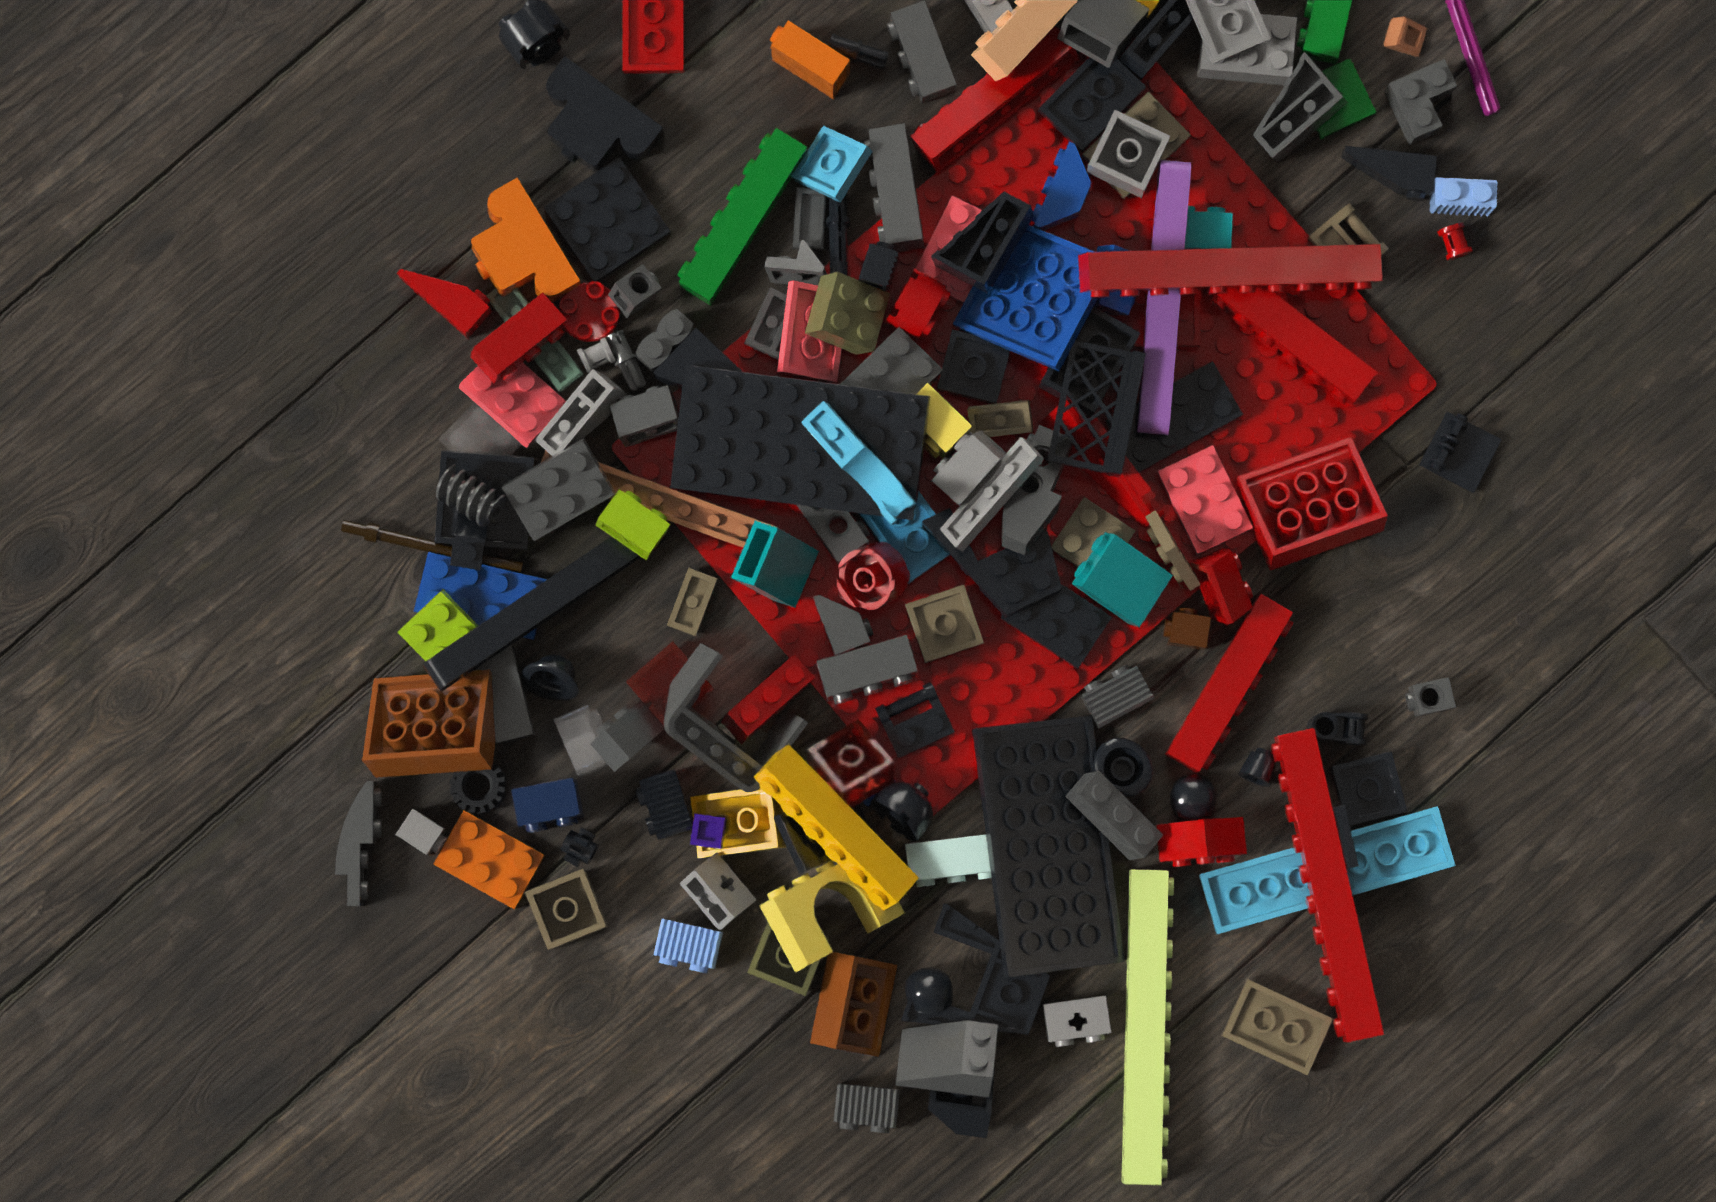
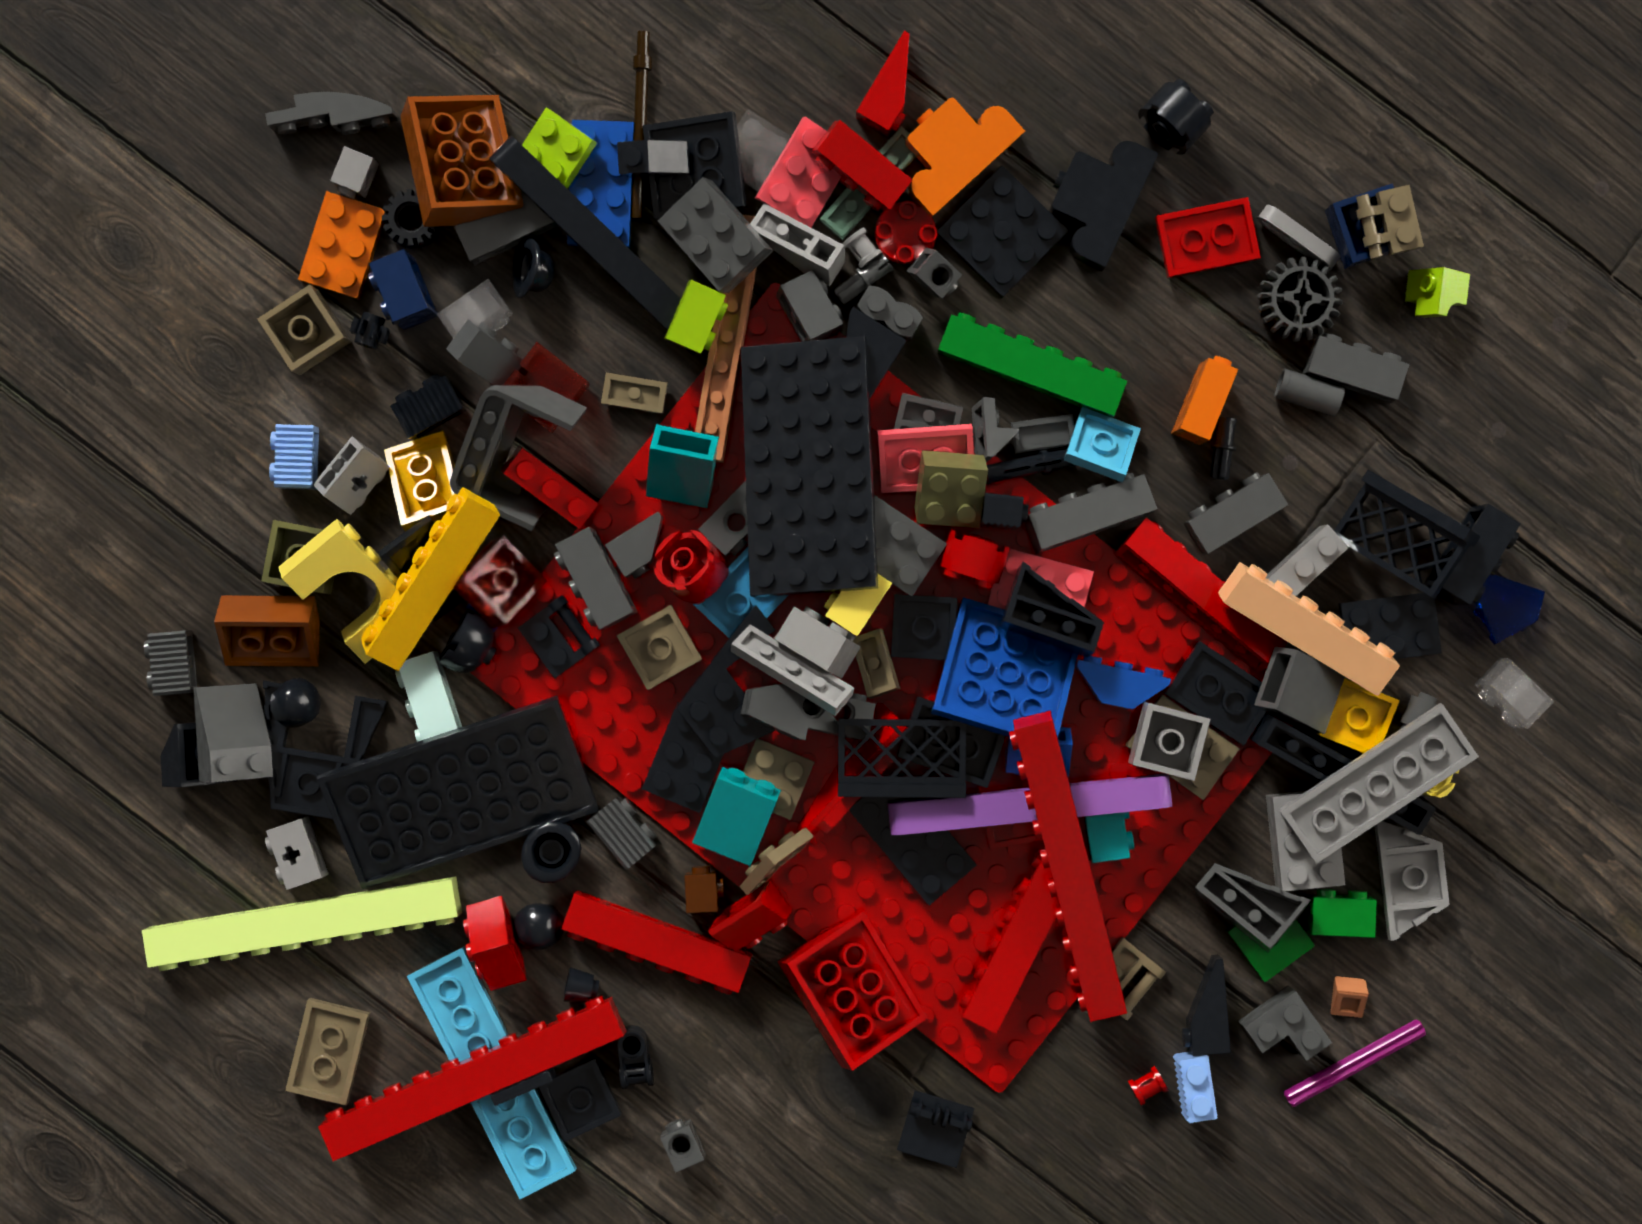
camera: 80 degrees right, 5 degrees up
dark grey piece [436,465,507,527] -> none
dark purple plate [690,814,727,849] -> none
medium azure piece [801,401,916,525] -> none
dark grey brick [1065,771,1163,860] -> none
coral plate [1157,445,1253,555] -> none

